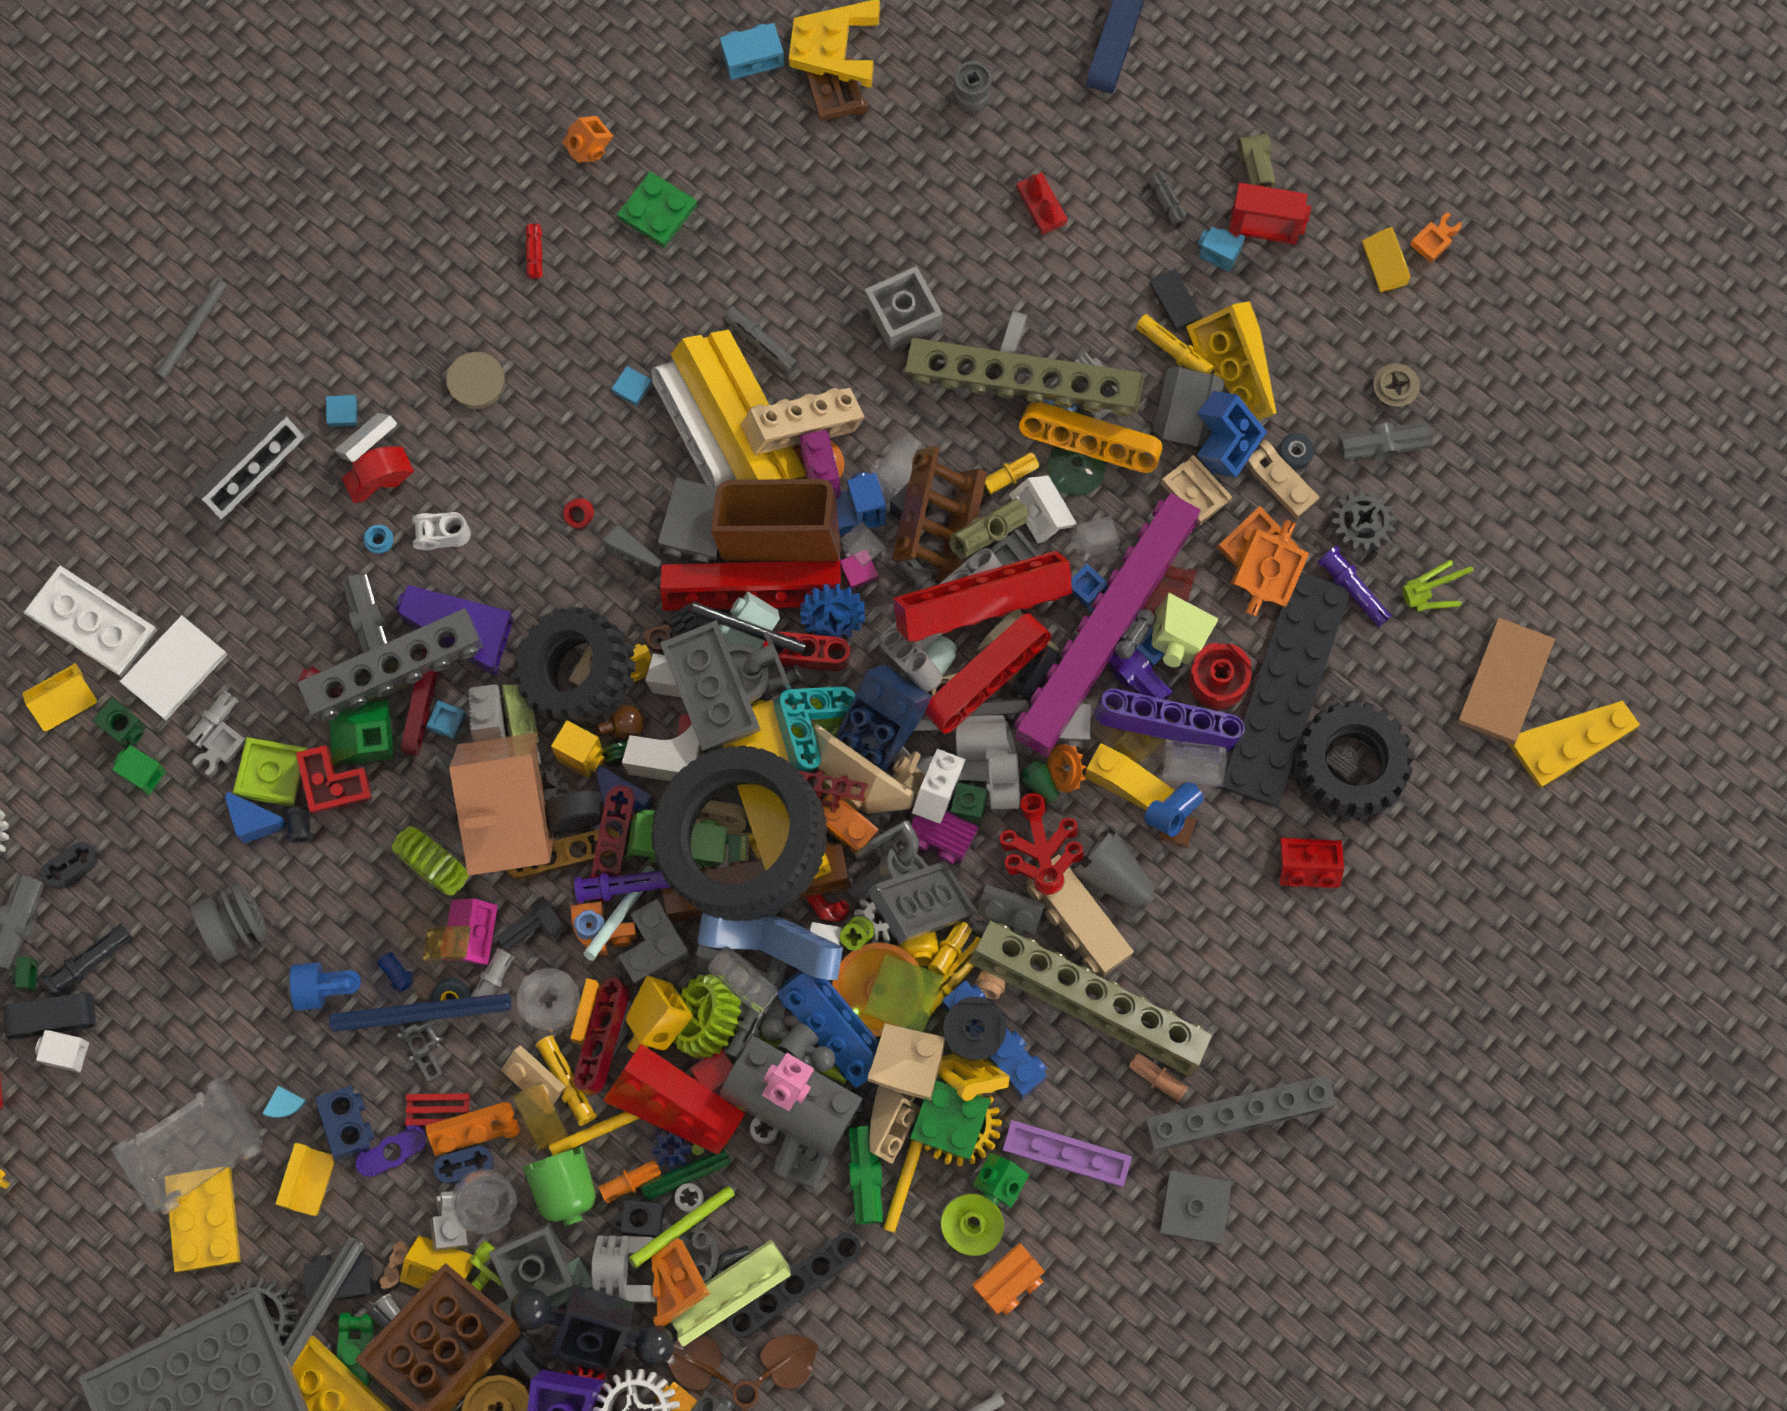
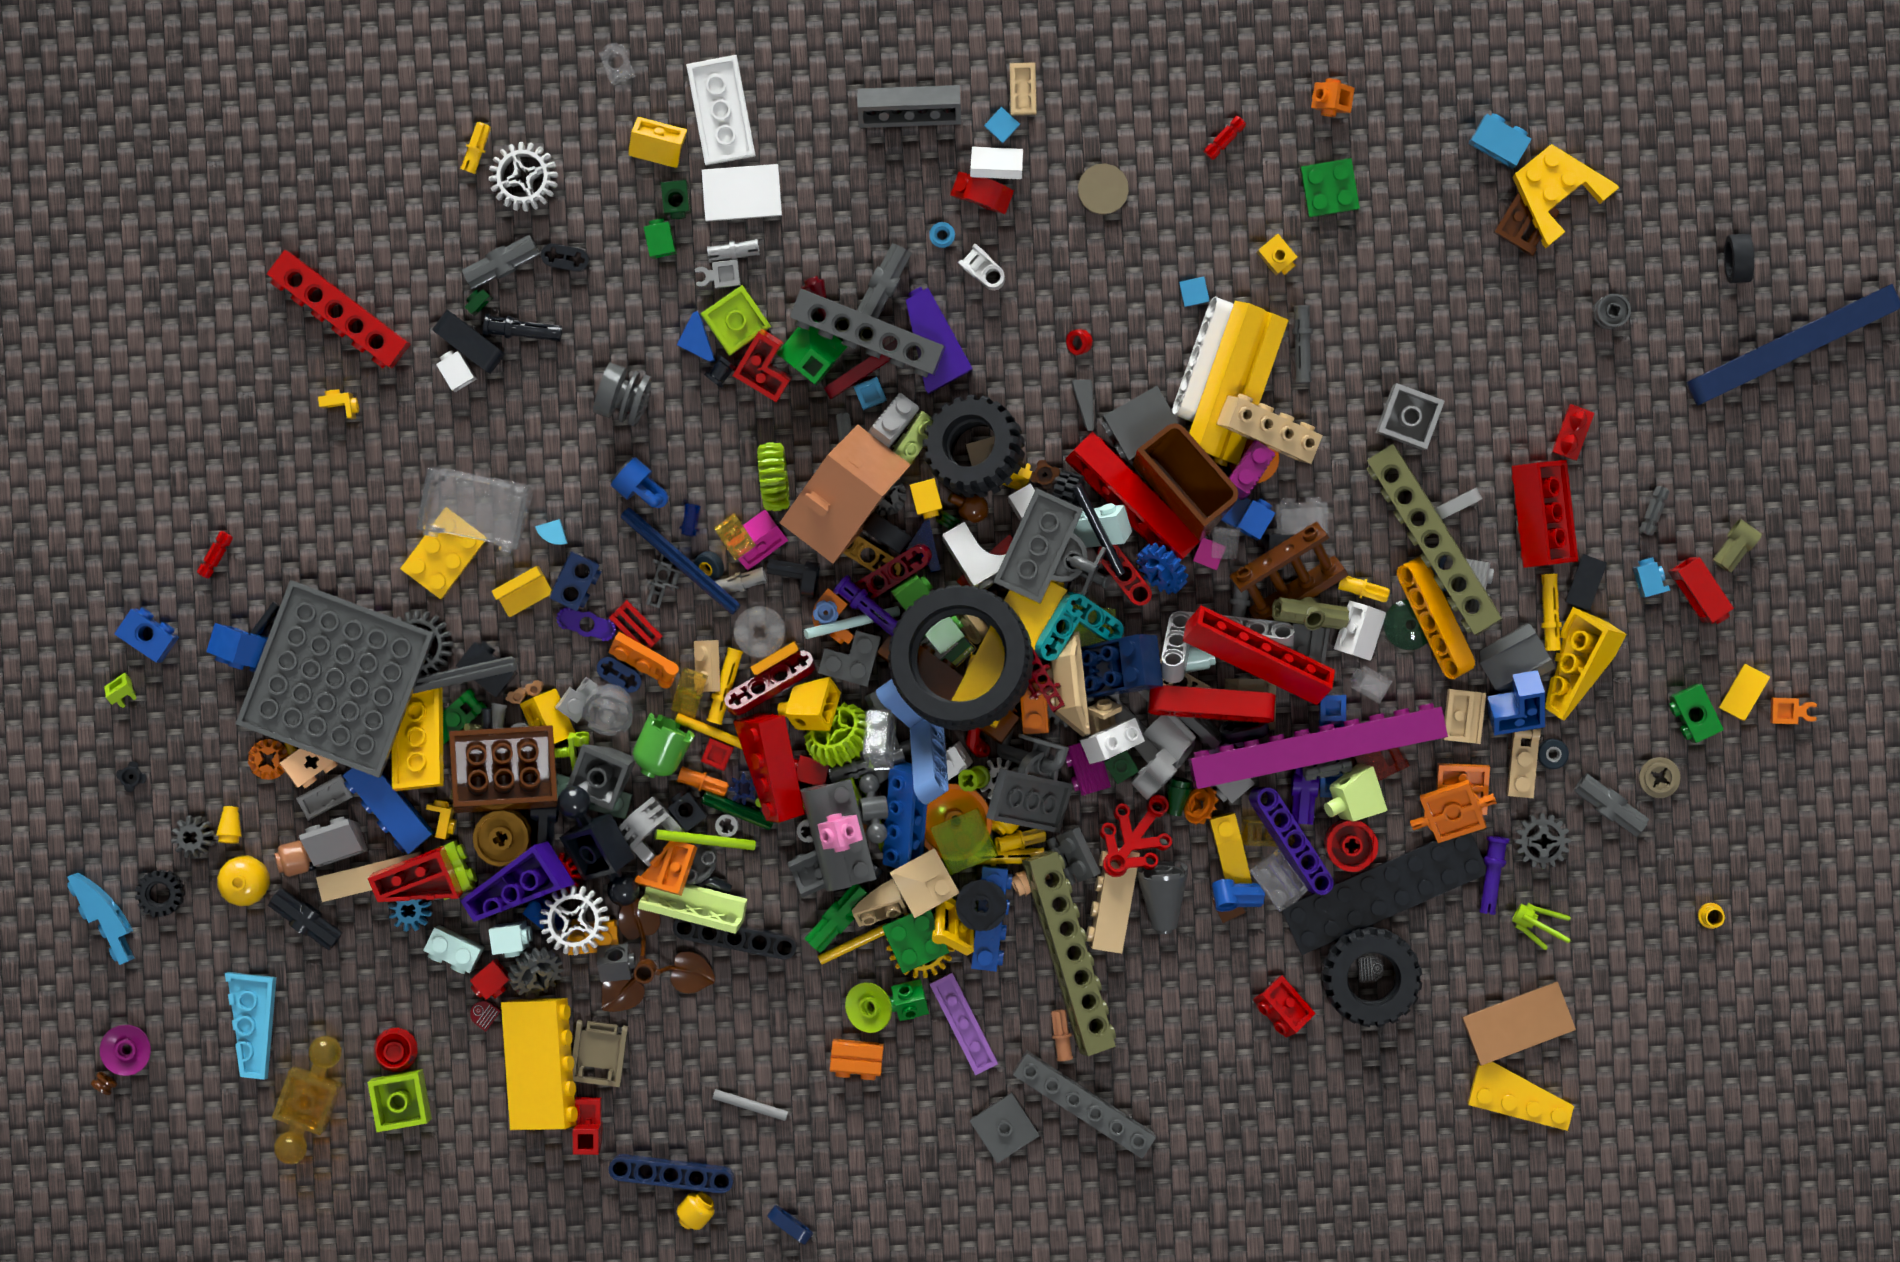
camera: 50 degrees right, 15 degrees up
none -> red tile [700,738,734,771]
none -> tan plate [1010,63,1036,116]
none -> yellow brick [1256,234,1297,275]
none -> red slope [1512,460,1578,568]
none -> green brick [1669,683,1724,743]
none -> yellow piece [1698,903,1725,929]

